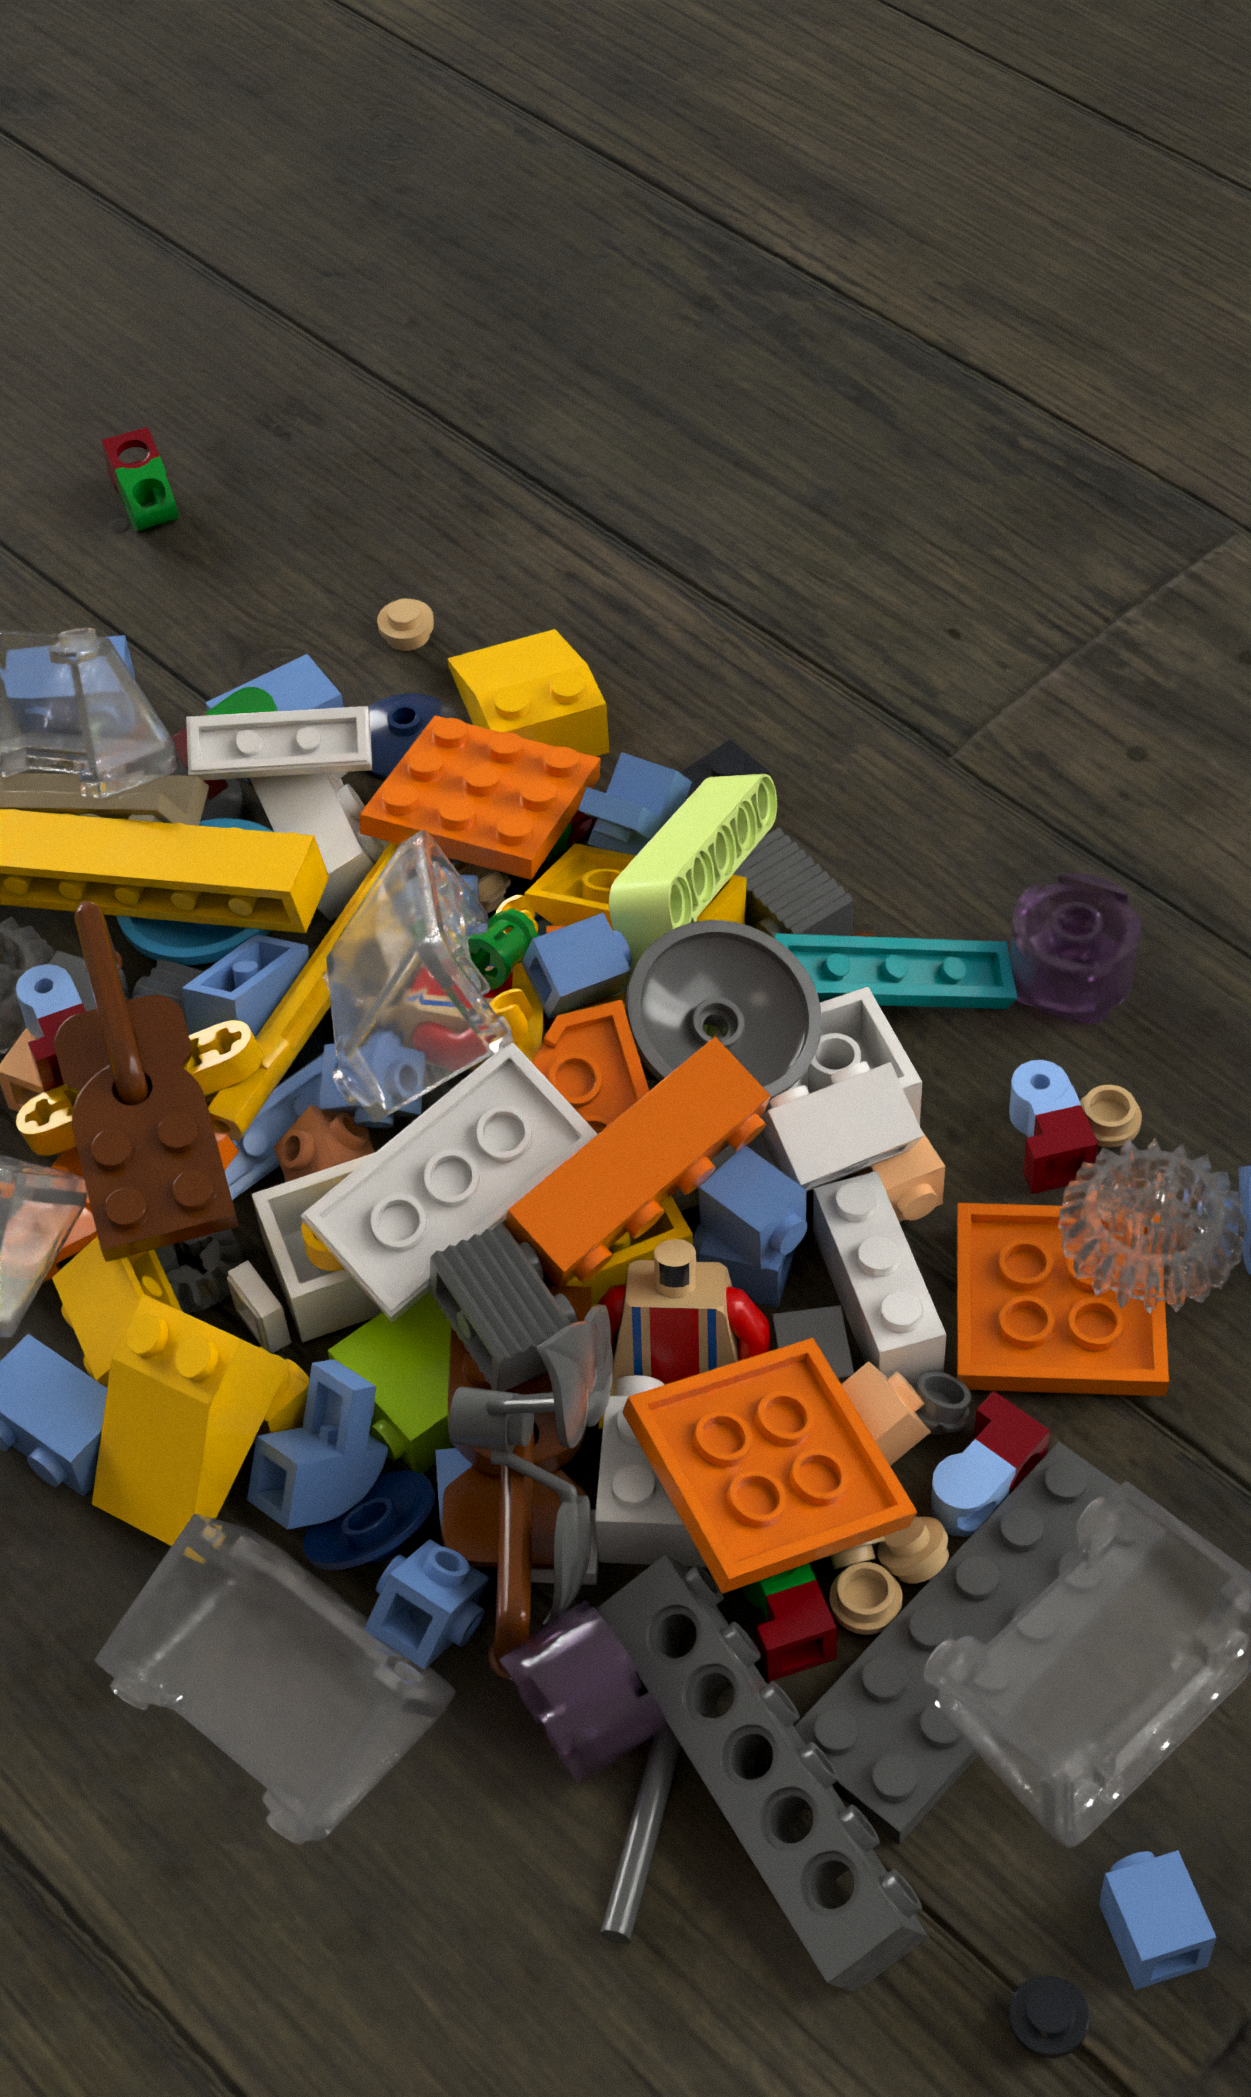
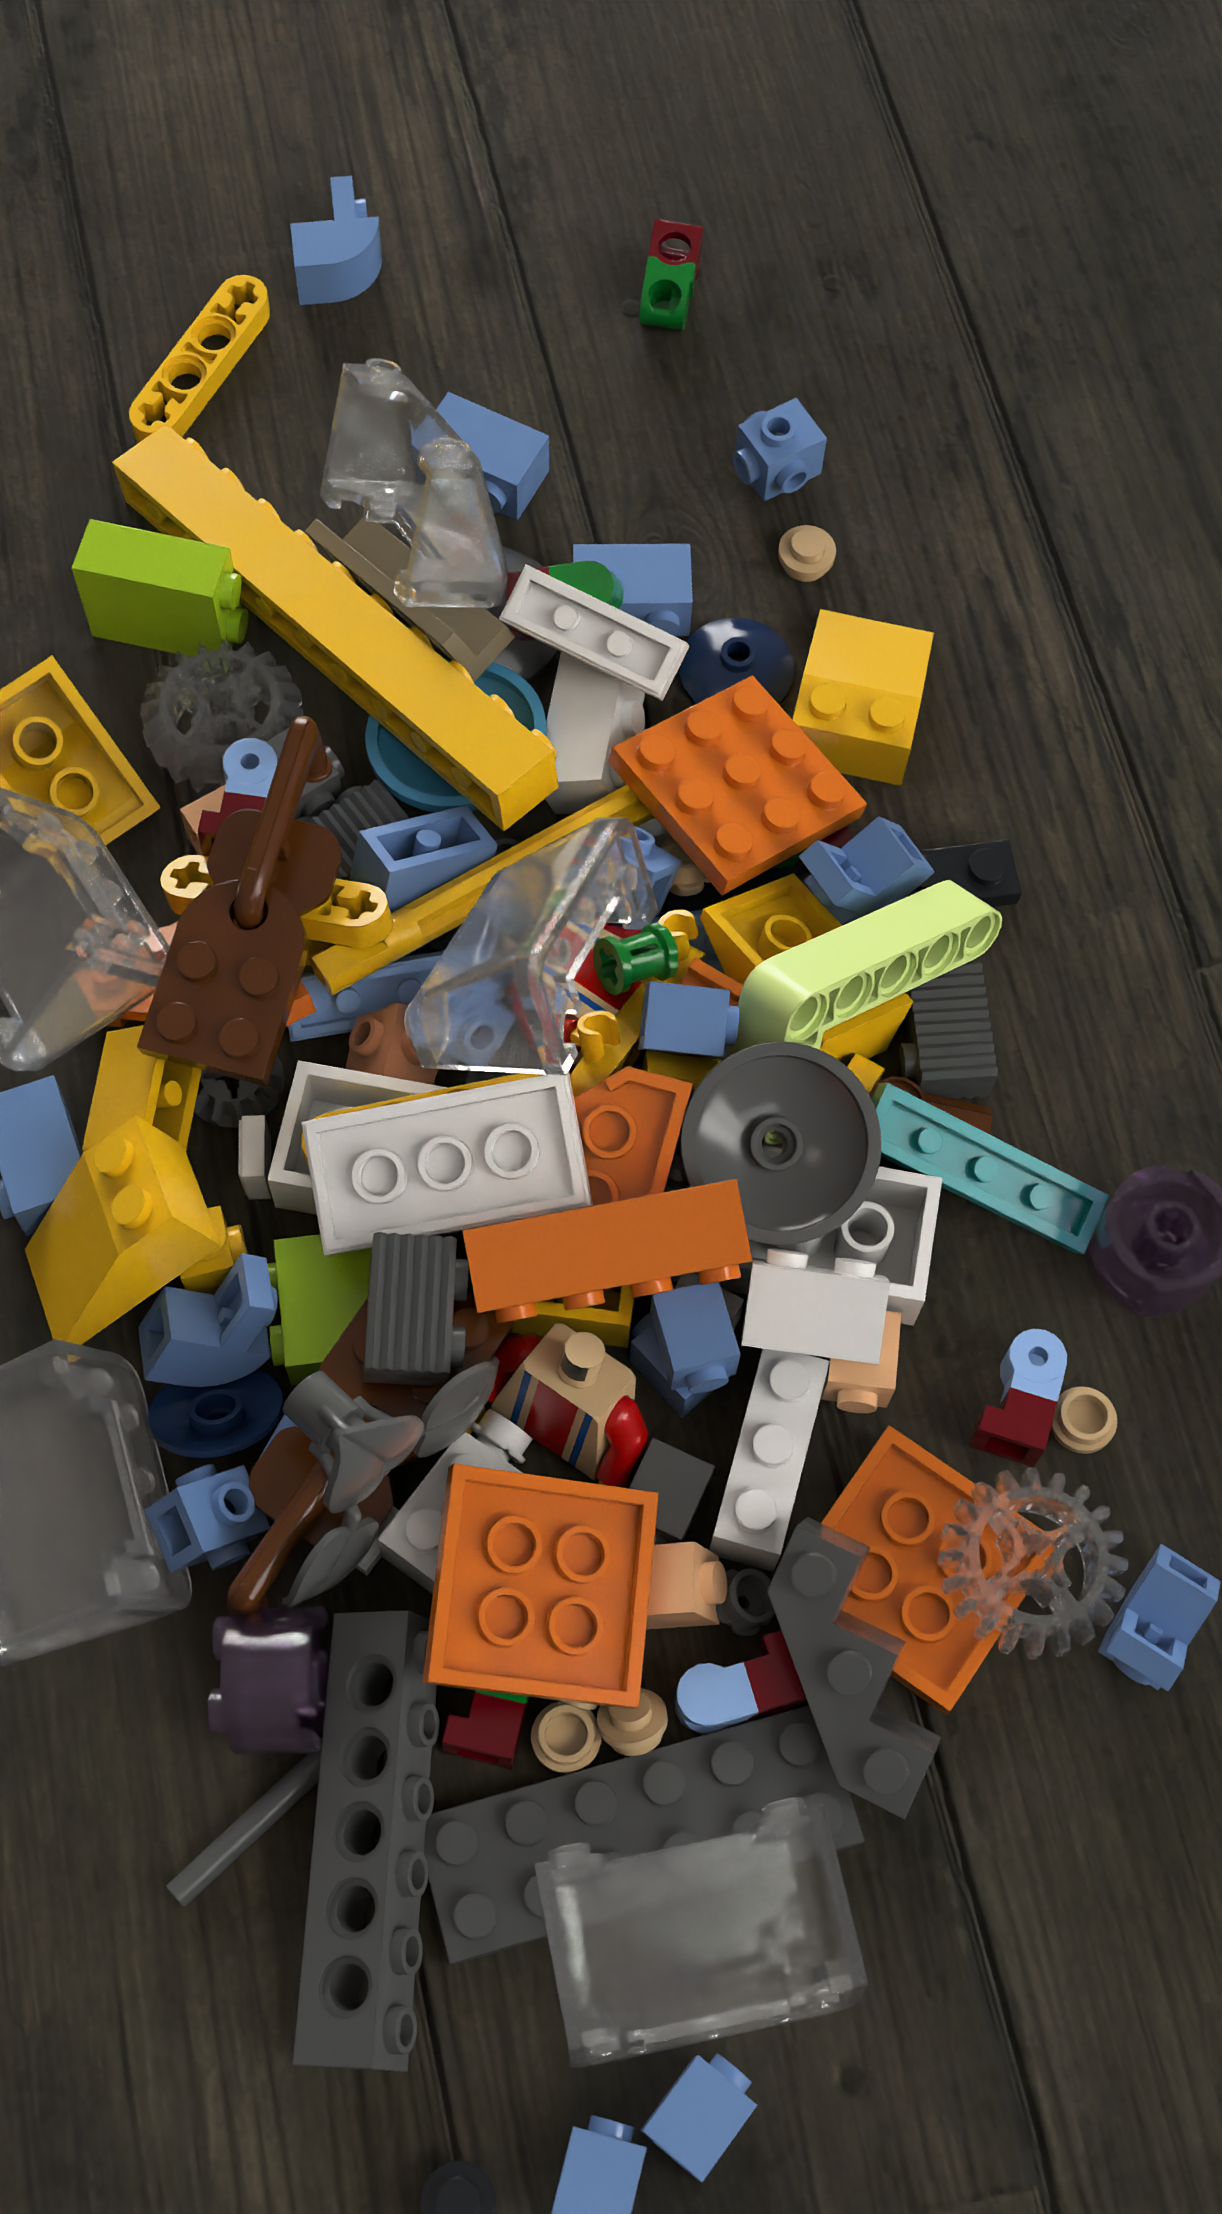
camera: 25 degrees right, 15 degrees up
none -> medium blue brick [640,2053,757,2182]
none -> medium blue brick [732,398,827,501]
none -> dark grey brick [767,1517,941,1819]

